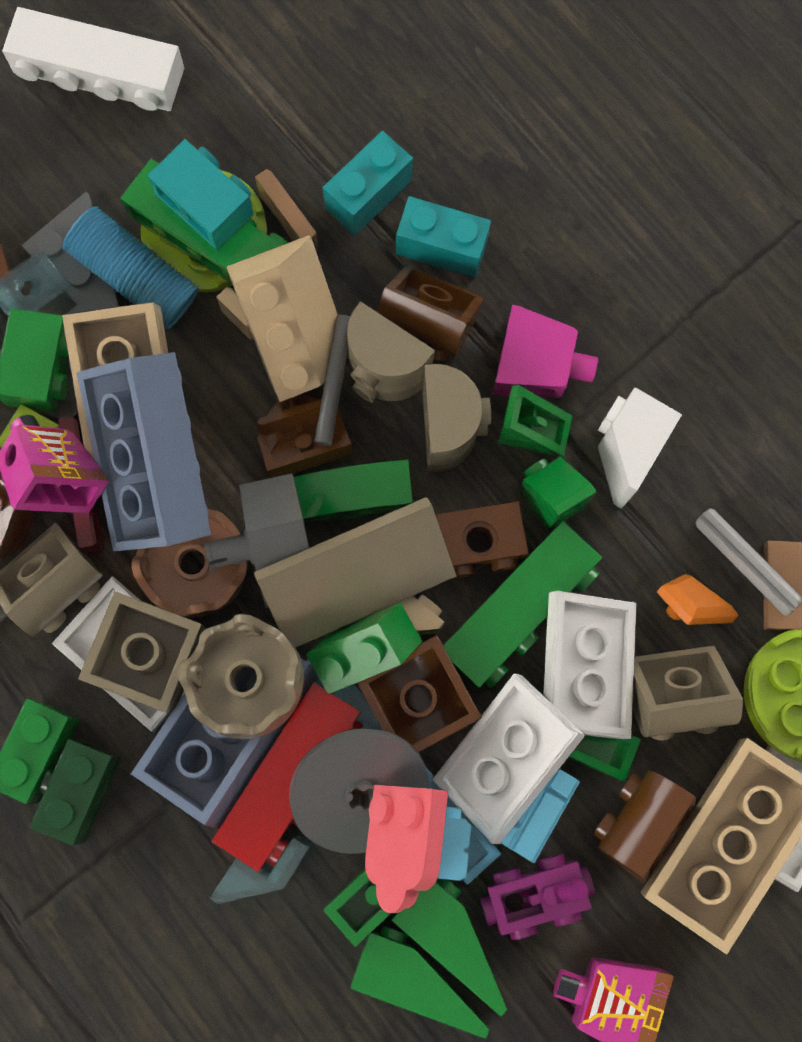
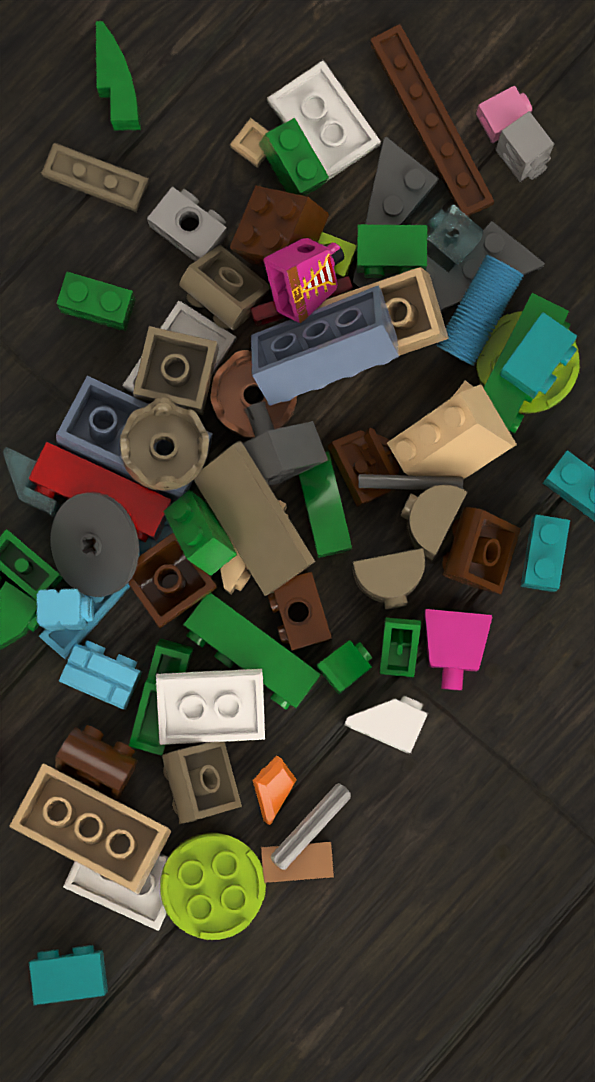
camera: 90 degrees right, 5 degrees up
dark green brick [29,739,121,846] -> none
medium nougat tile [255,169,318,252] -> none
coral plate [365,785,448,913] -> none
white tile [433,673,585,844] -> none
magenta brick [480,854,595,940] -> none

